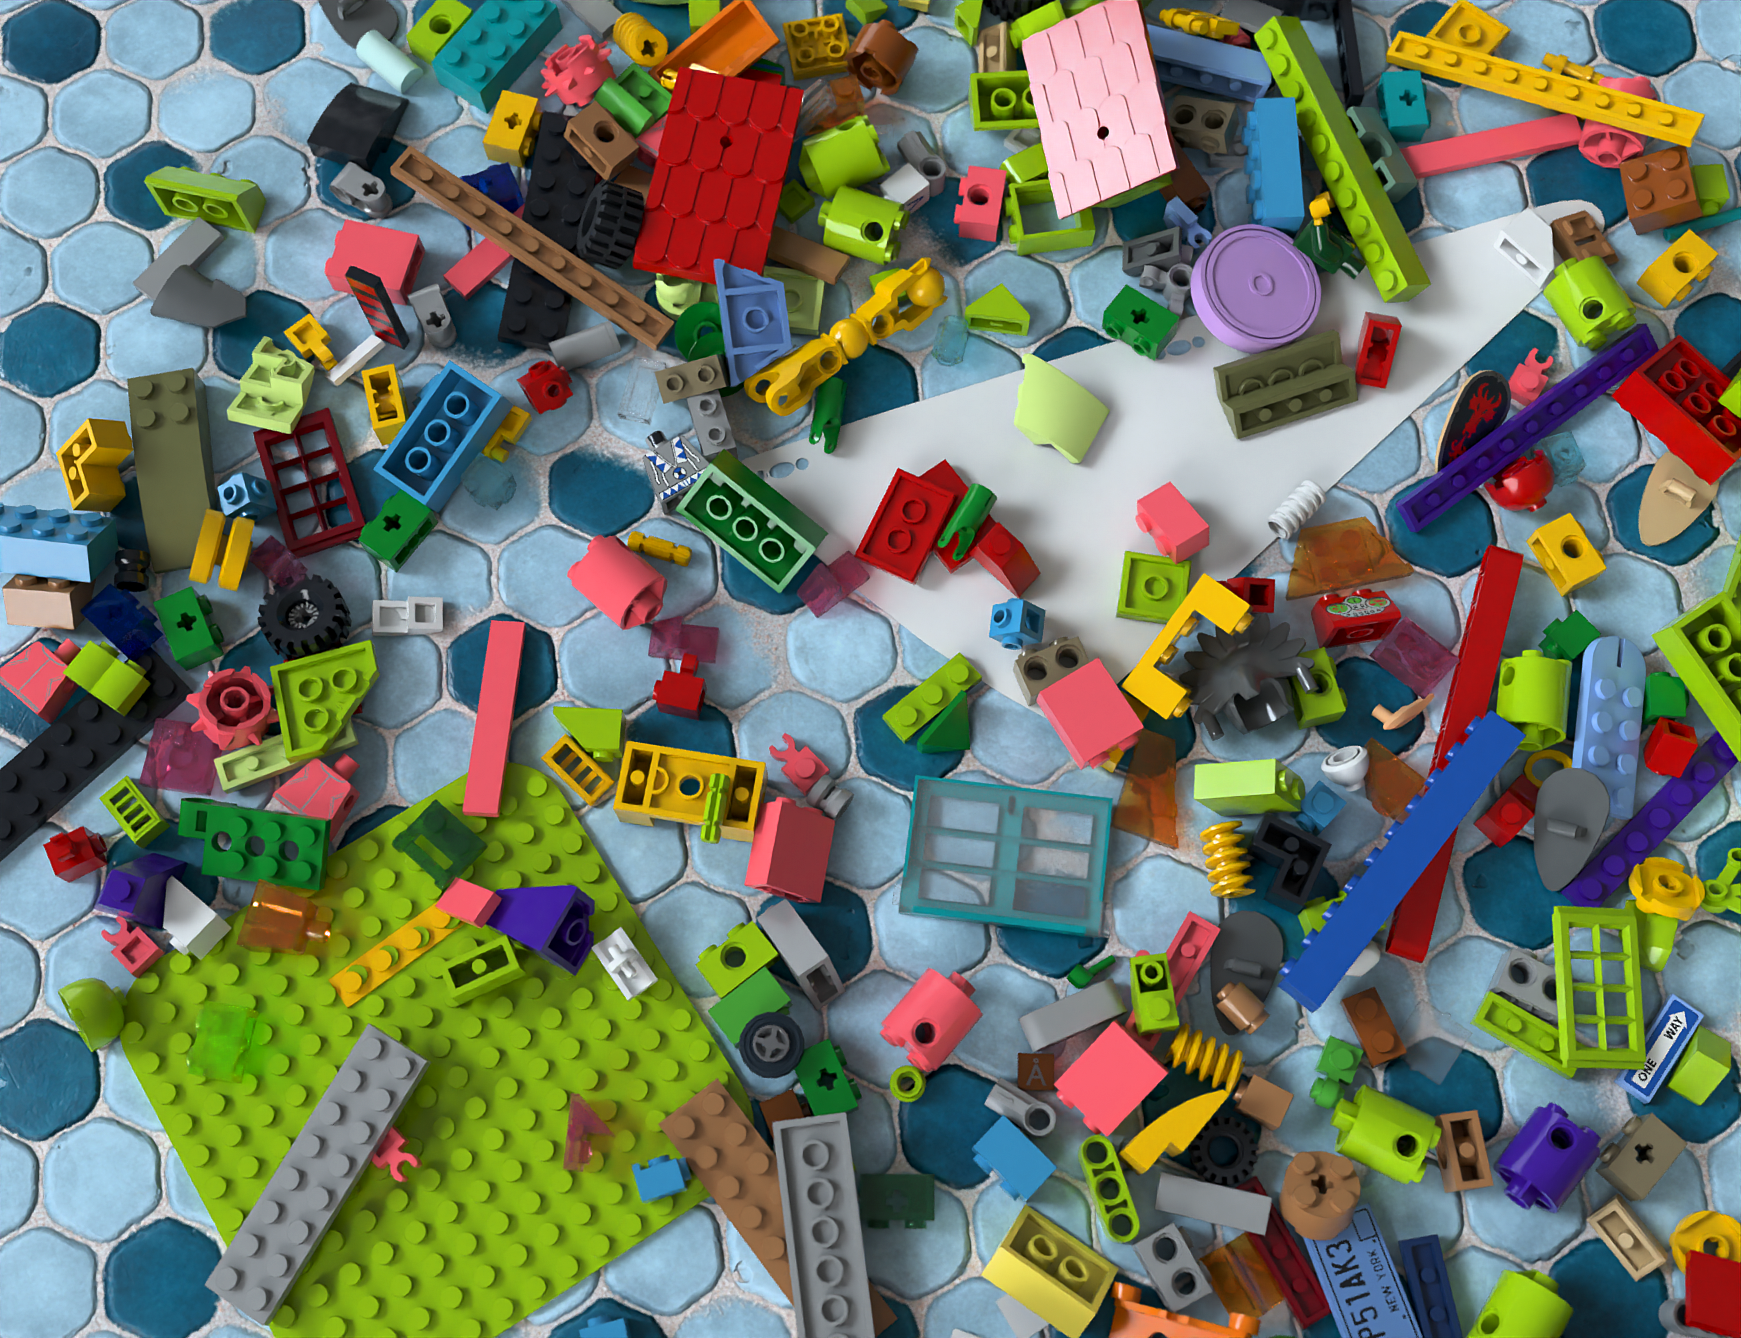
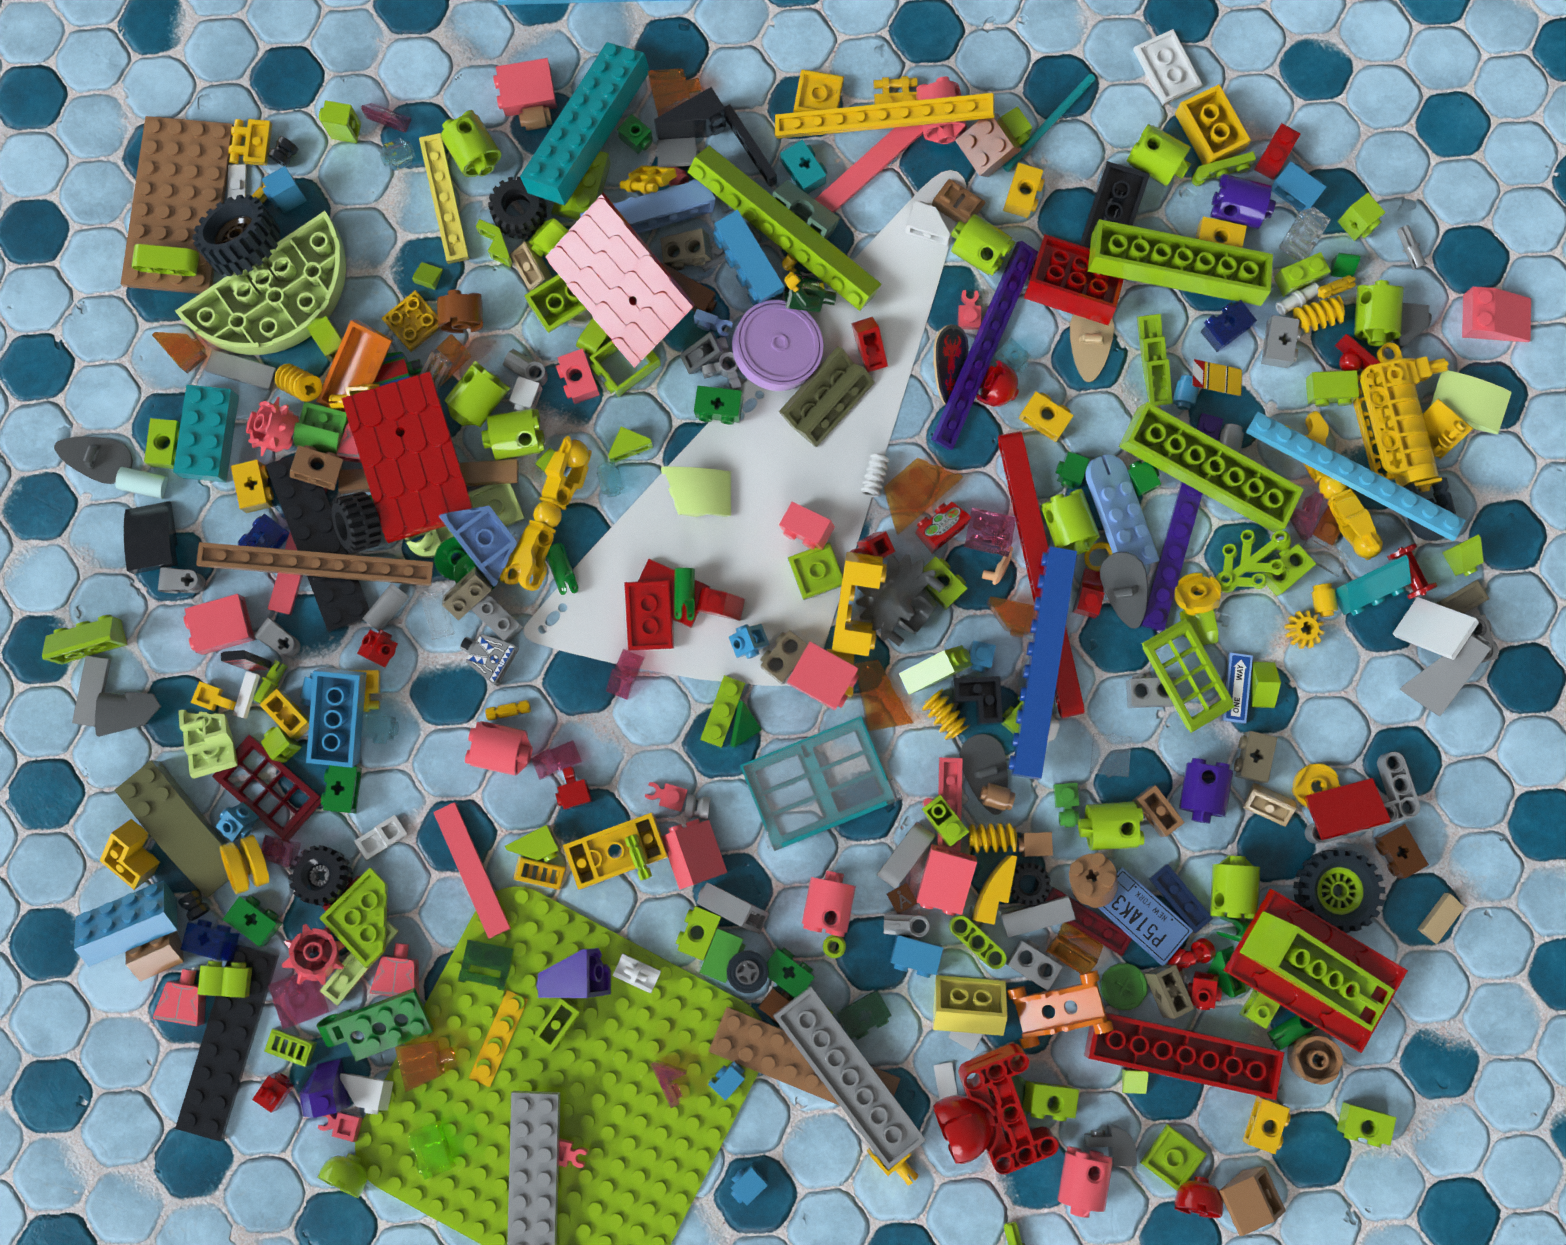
camera: 30 degrees left, 10 degrees up
coral tile [436,877,502,929] -> none
green slope [675,449,828,594] -> none
lime tile [778,179,815,224] -> none
green hand [1067,955,1116,989] -> none
white brick [1321,746,1369,791] -> none
dark orange plate [1340,986,1407,1069] -> none
lime plate [1470,991,1587,1080] -> none
red brick [1643,716,1698,778] -> none
none -> lime axle [253,660,288,703]
none -> lime slope [261,726,302,763]

